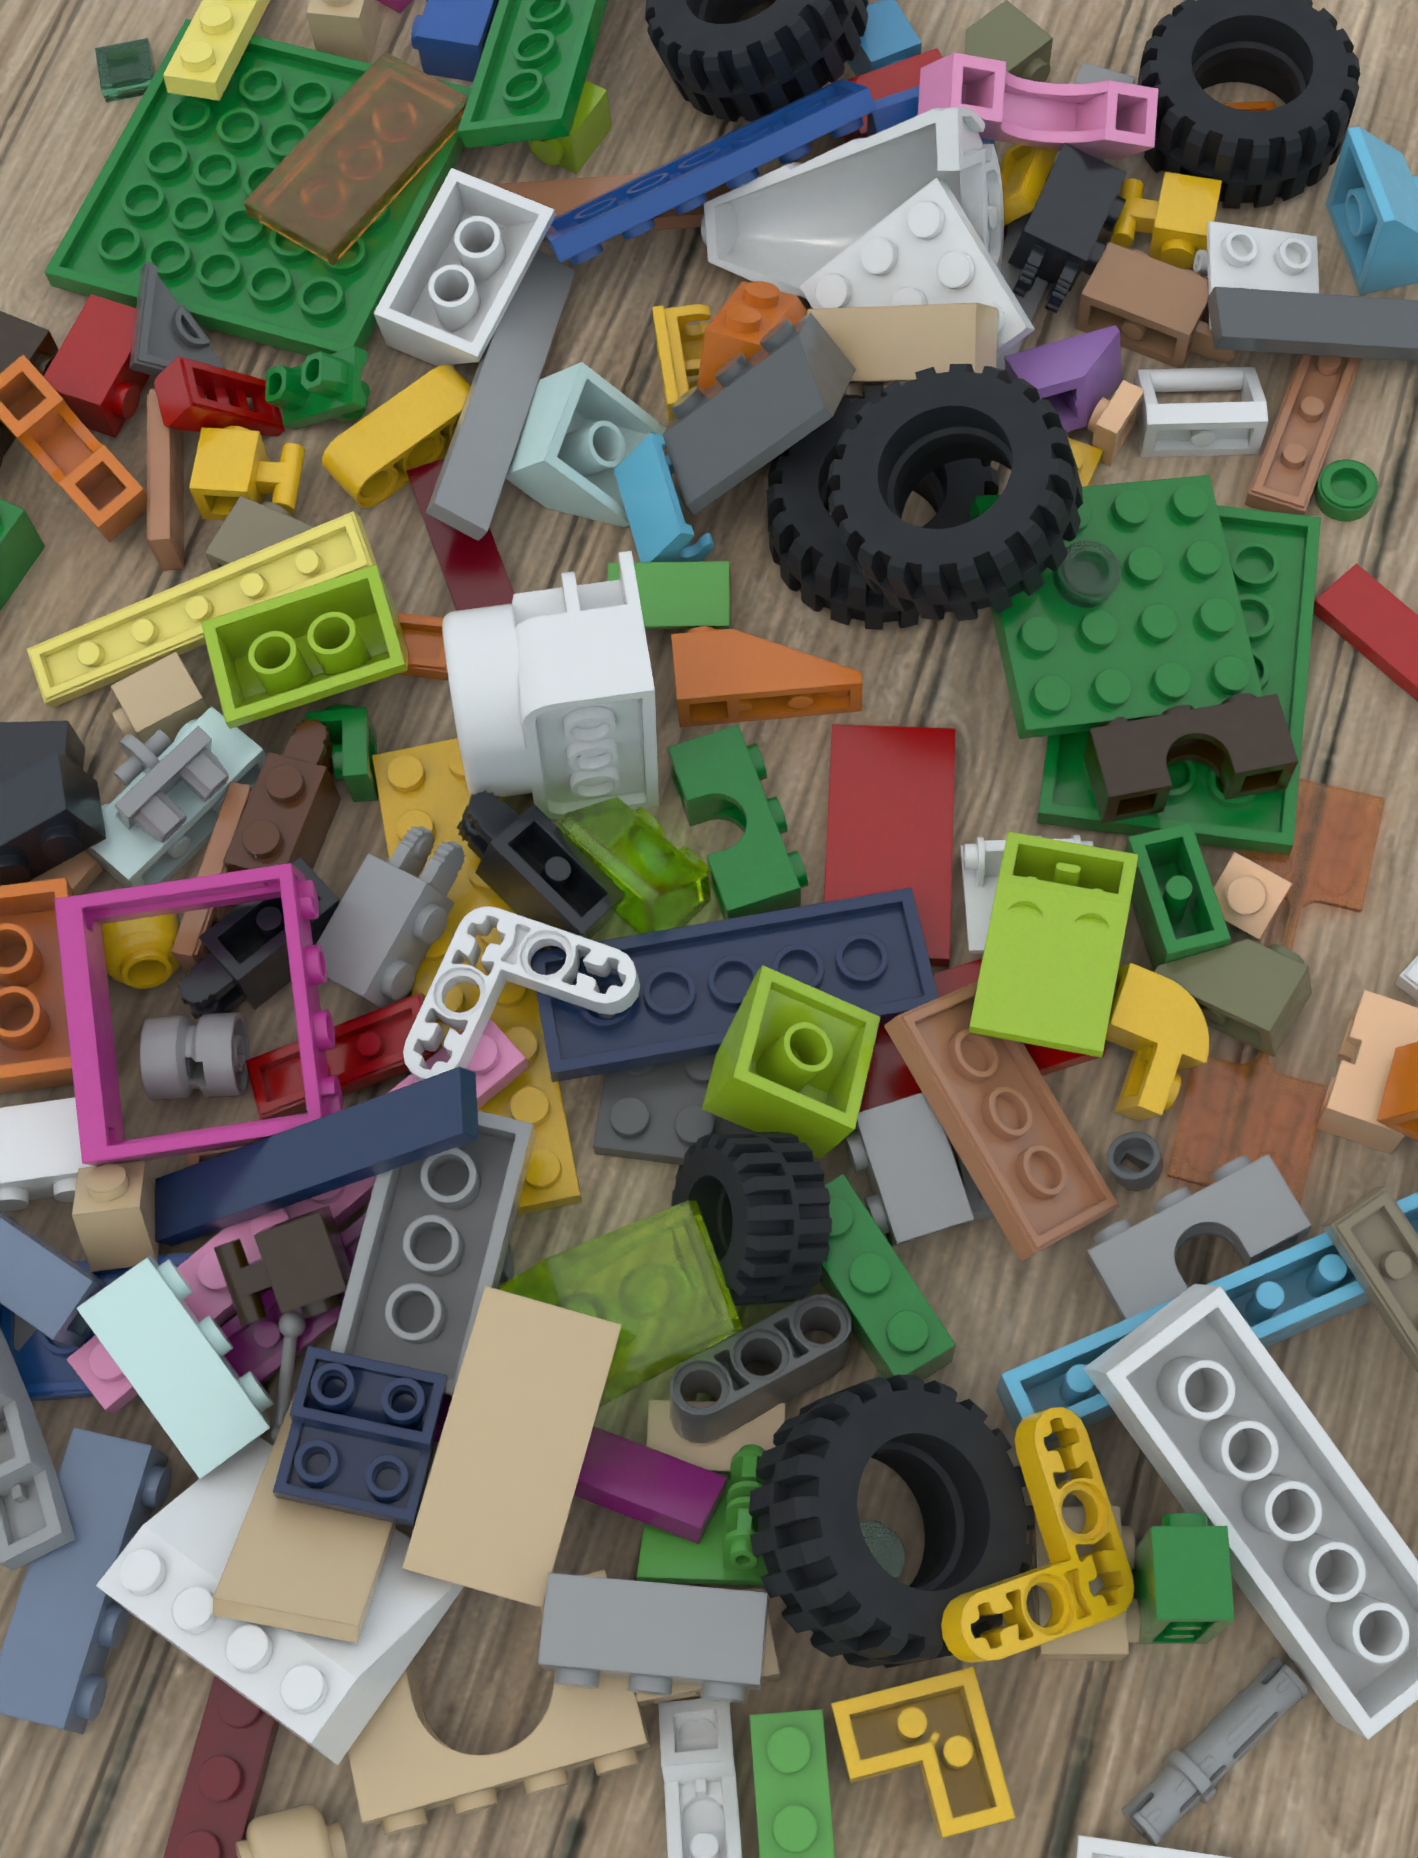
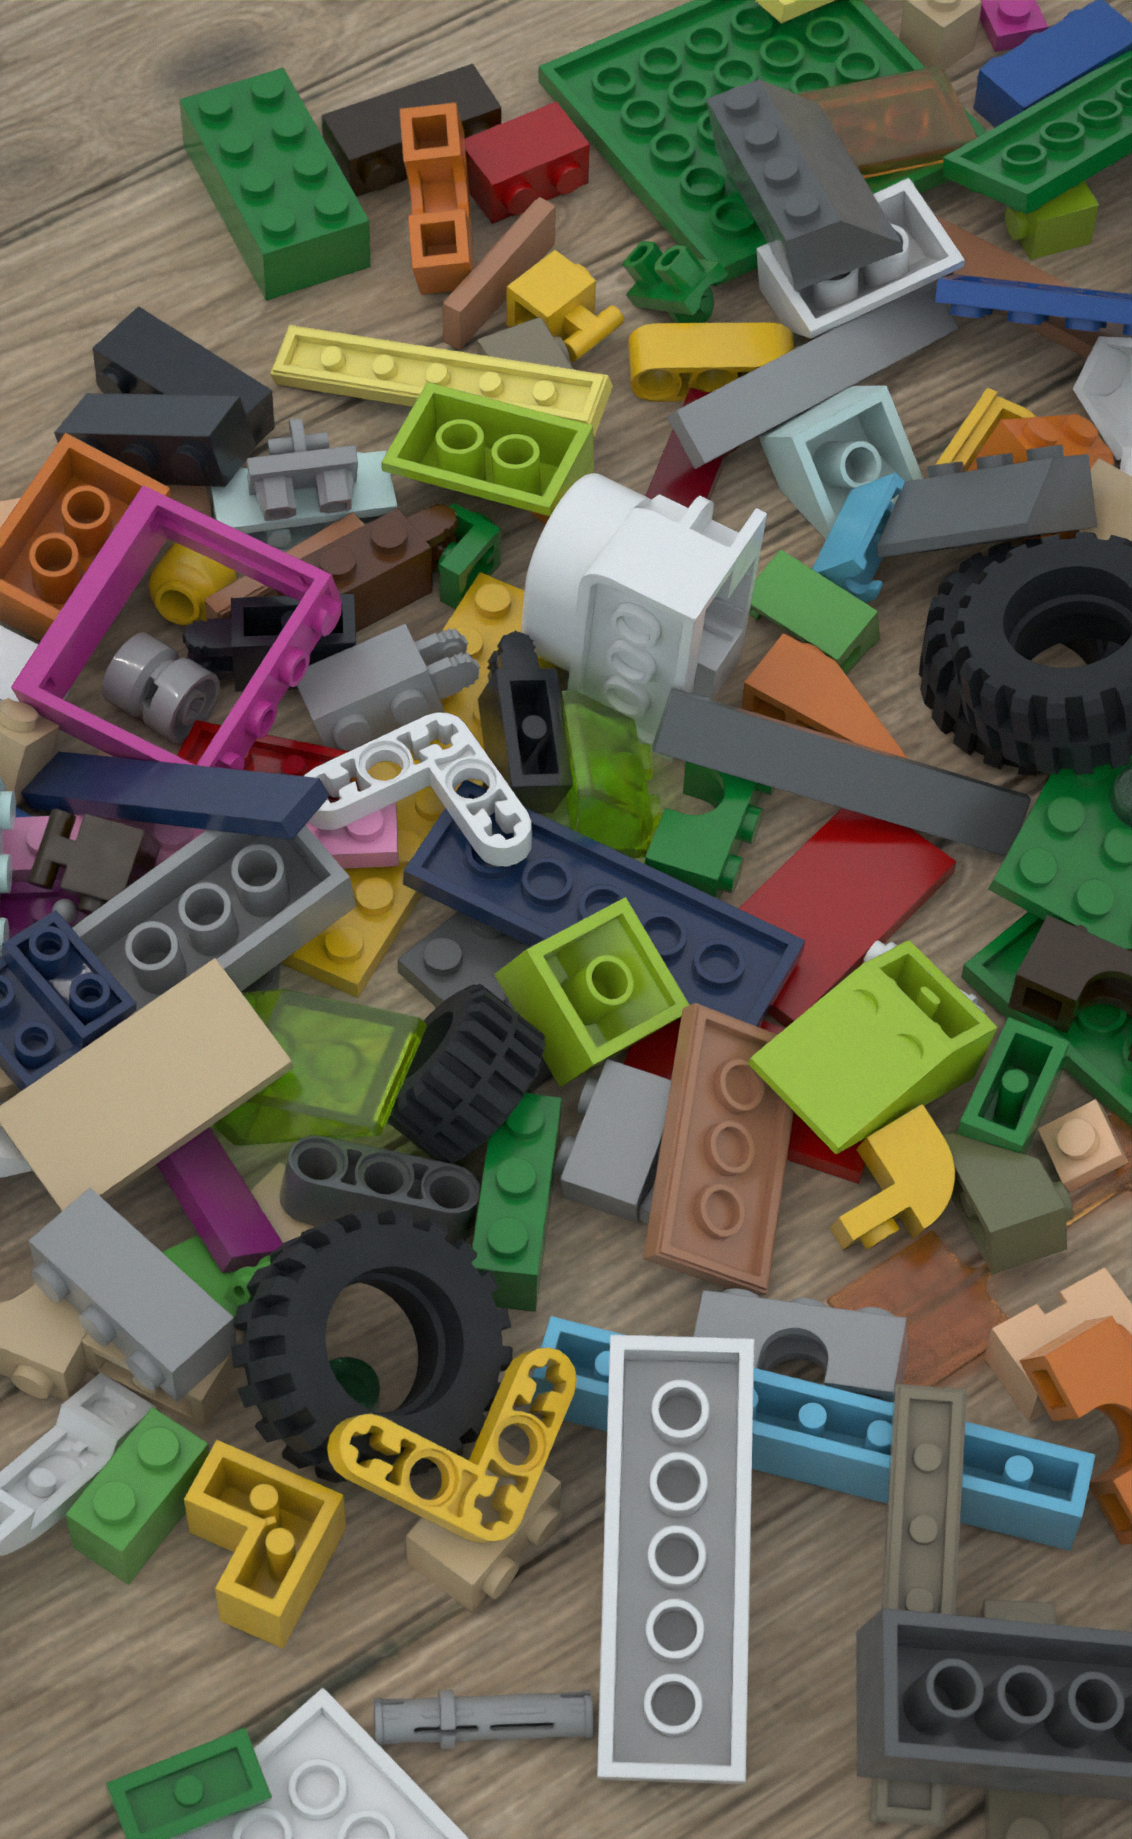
camera: 30 degrees right, 10 degrees down
tan brick [111,652,208,756] -> none
dark grey tile [129,262,226,376] -> none
red slope [154,356,285,437] -> none
dark grey hinge [1107,1132,1163,1192] -> none
green brick [1131,1513,1234,1644] -> none
none -> dark grey tile [652,688,1031,856]
none -> dark grey slope [706,80,903,292]

